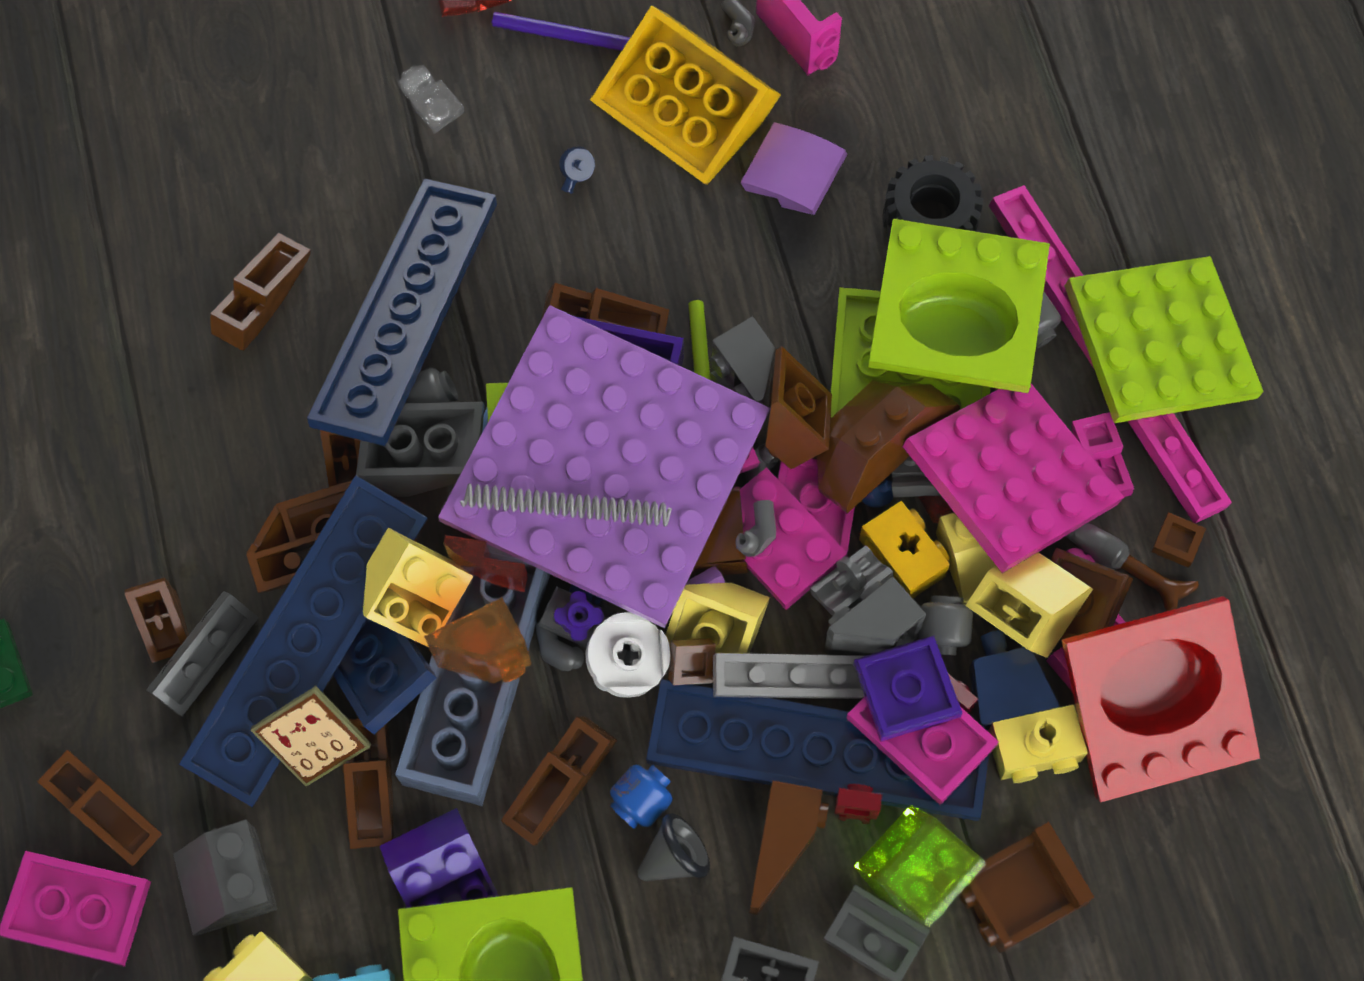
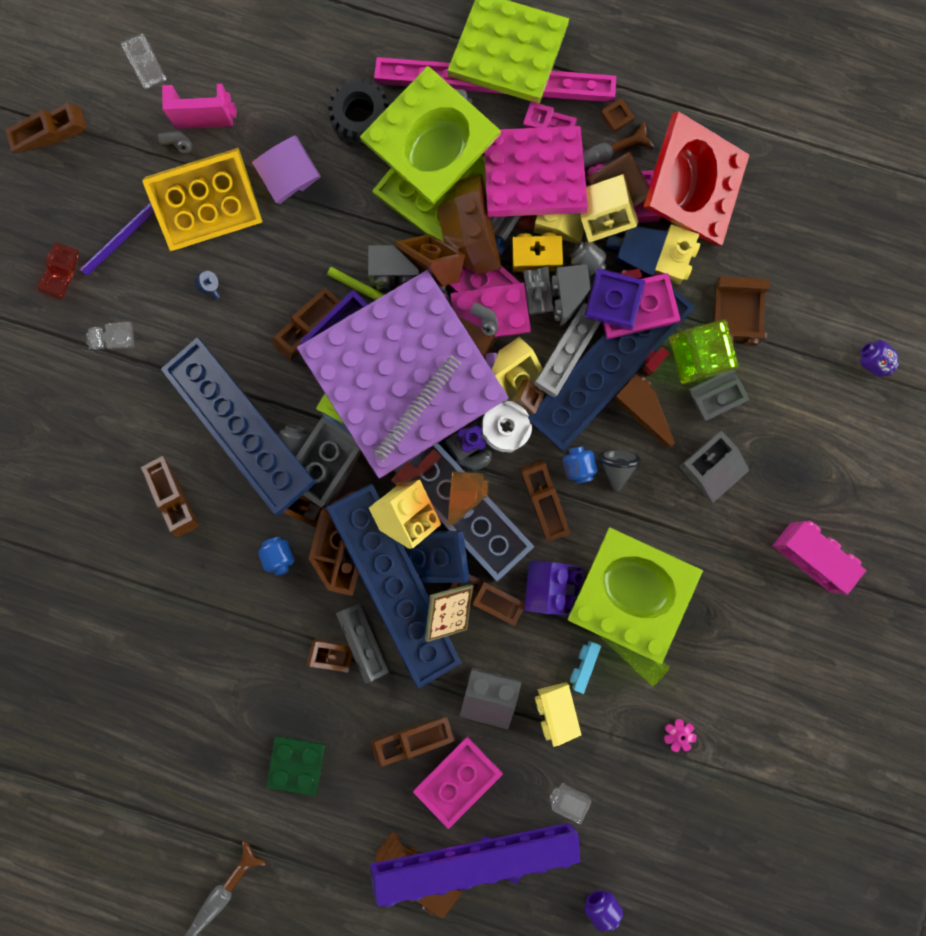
camera: 55 degrees left, 15 degrees up
none -> blue head [258,537,295,576]

